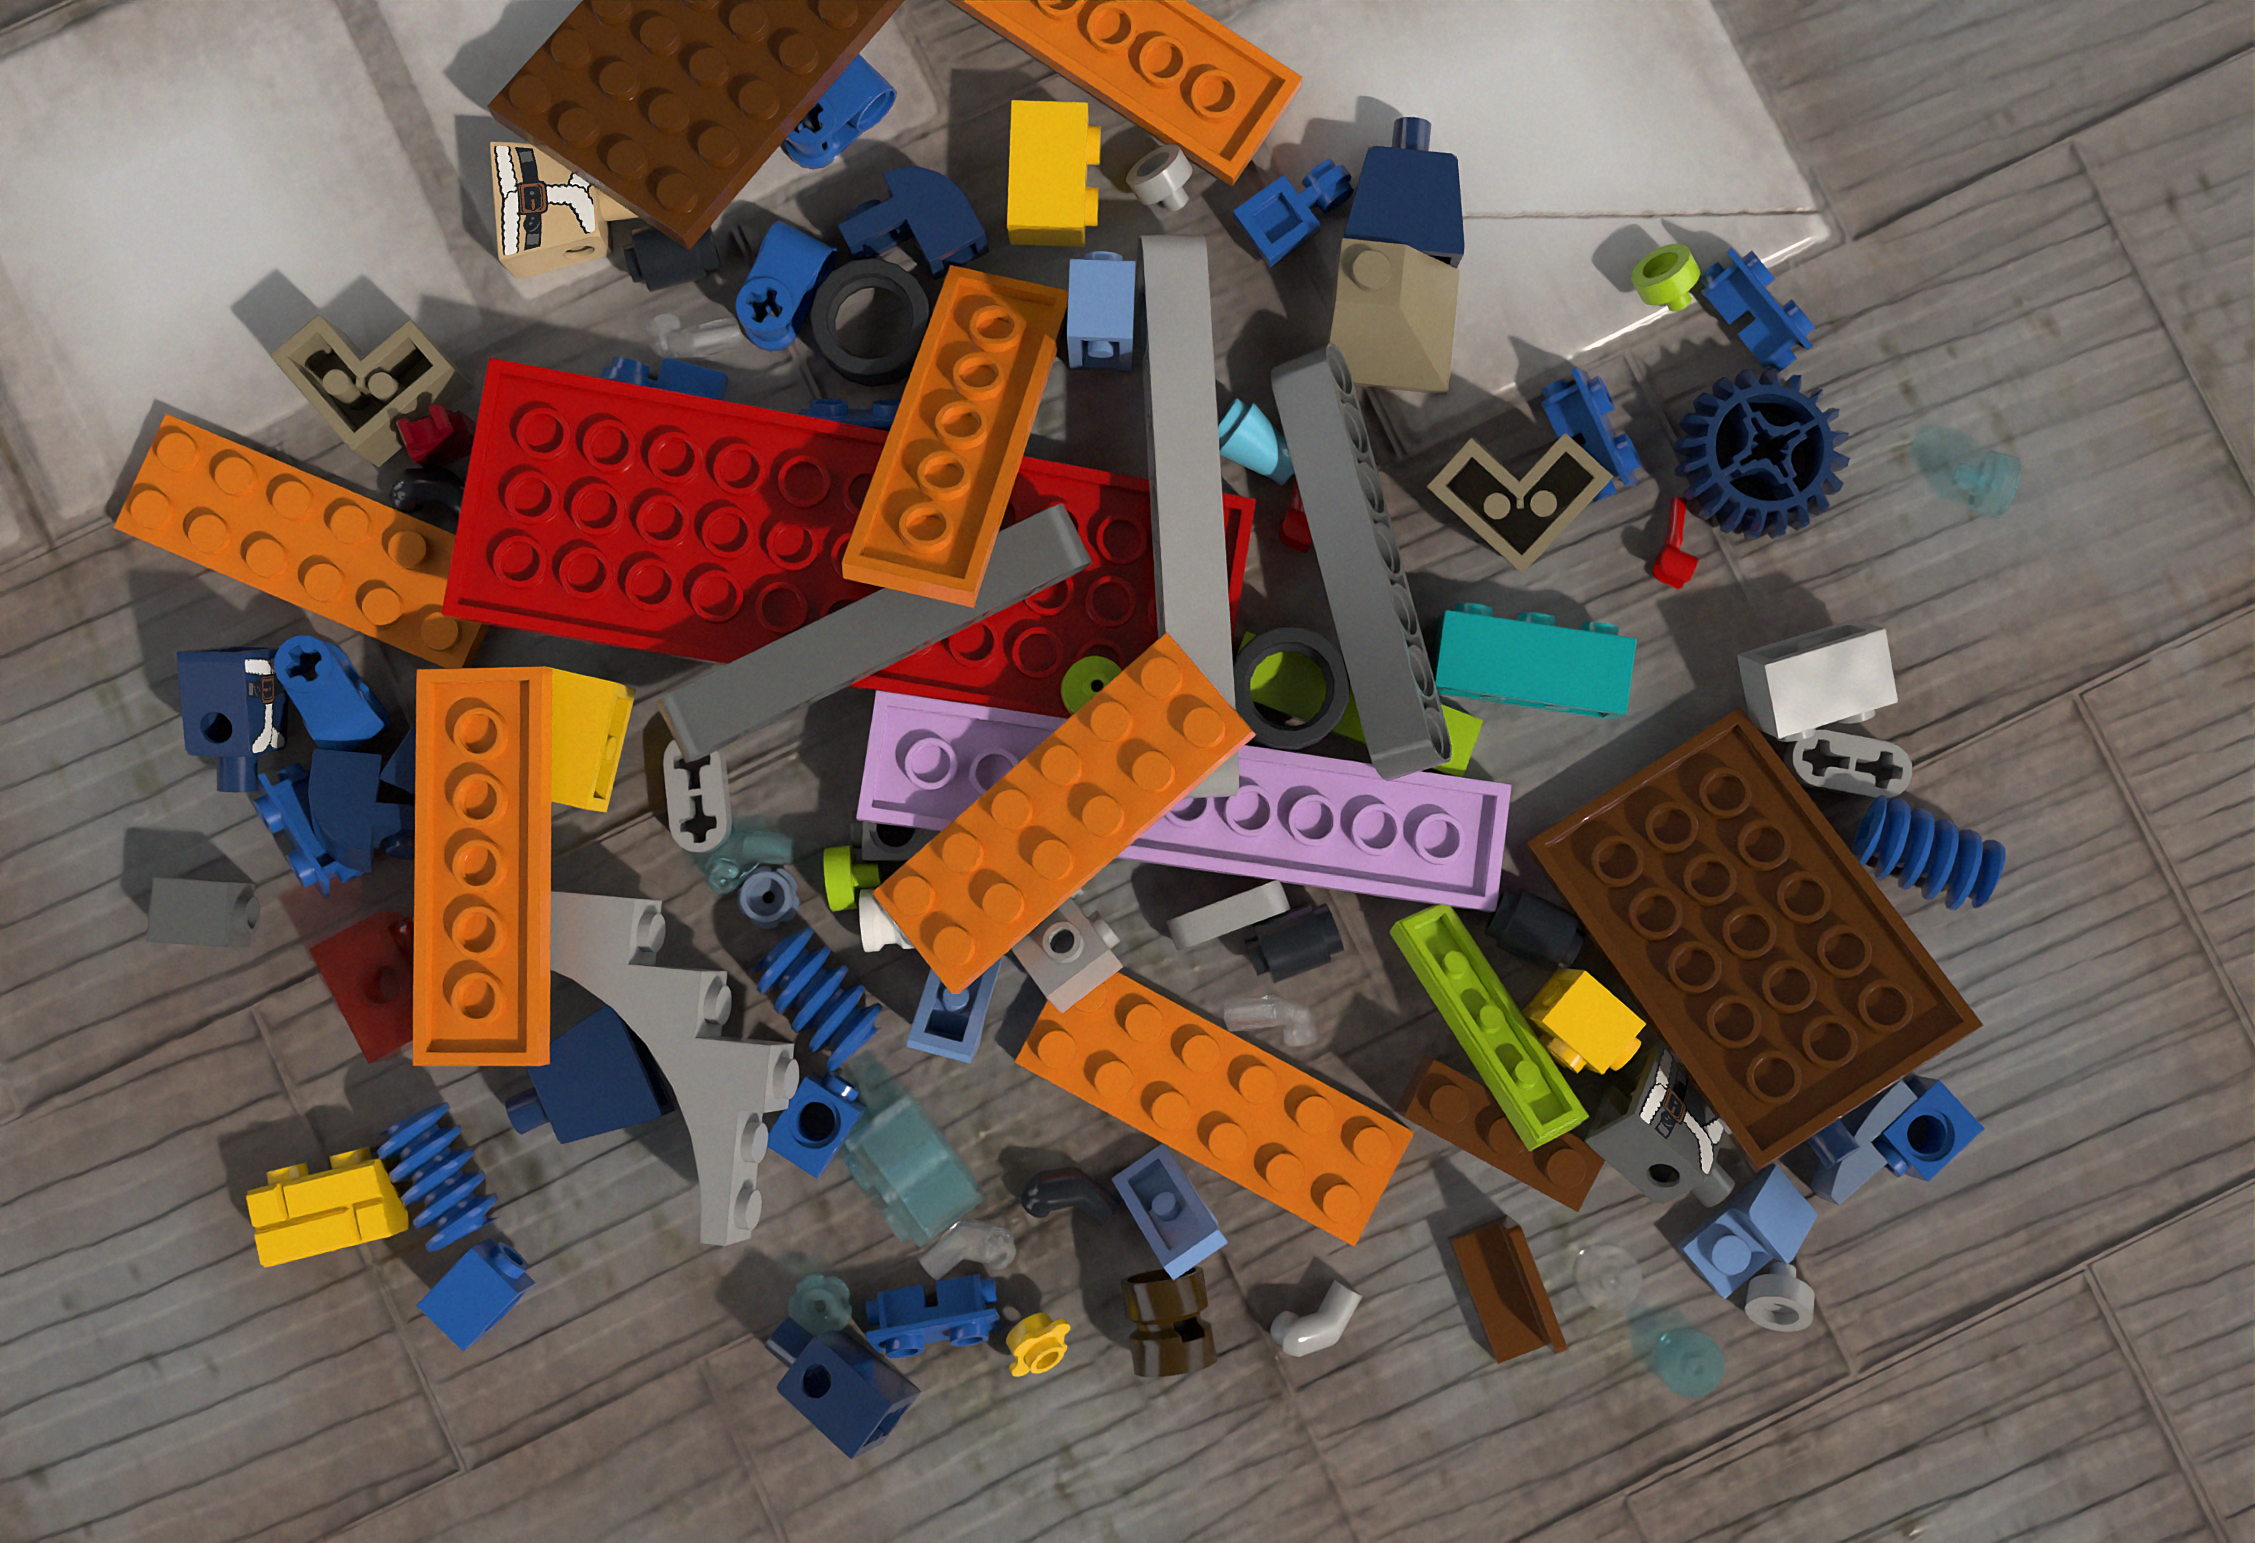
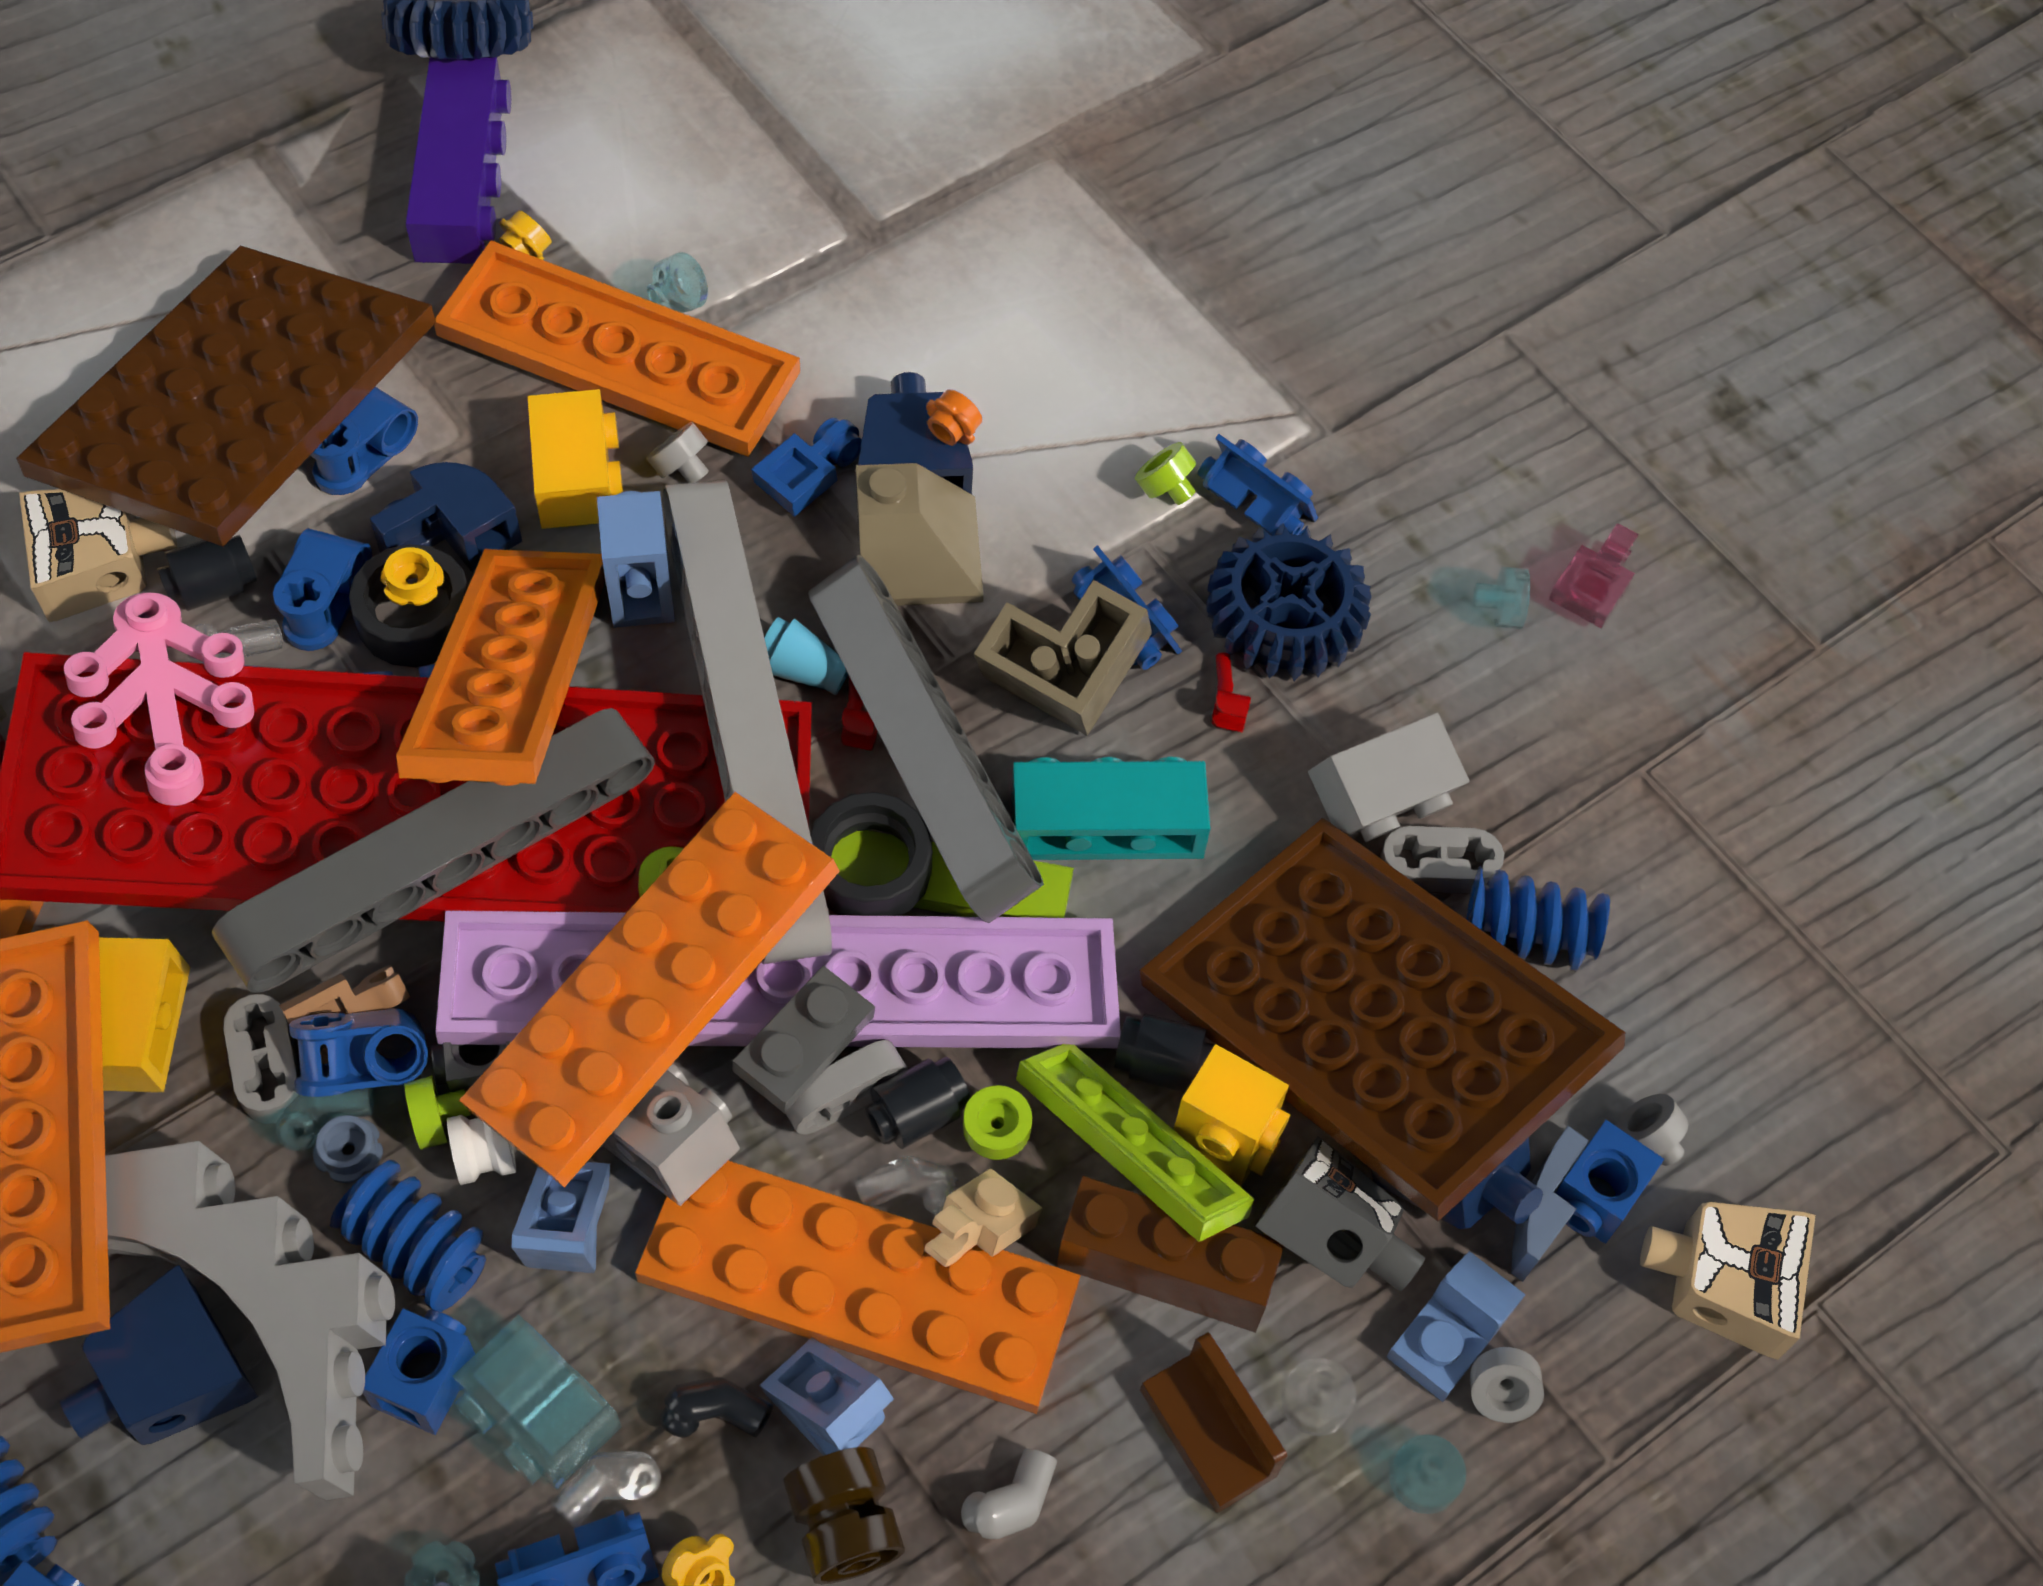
camera: 15 degrees left, 25 degrees down
none -> bright pink plant [64,593,254,806]
none -> medium nougat plate [279,965,410,1064]
none -> blue piece [289,1008,428,1097]
none -> yellow plate [381,547,444,606]
none -> dark grey plate [732,965,875,1113]
none -> tan plate [924,1168,1042,1267]
none -> orange plate [926,389,982,446]
none -> lime tile [963,1085,1032,1160]
none -> clear pink plate [1549,523,1639,629]
none -> light grey tile [1616,1094,1689,1166]
none -> tan torso [1640,1202,1816,1360]

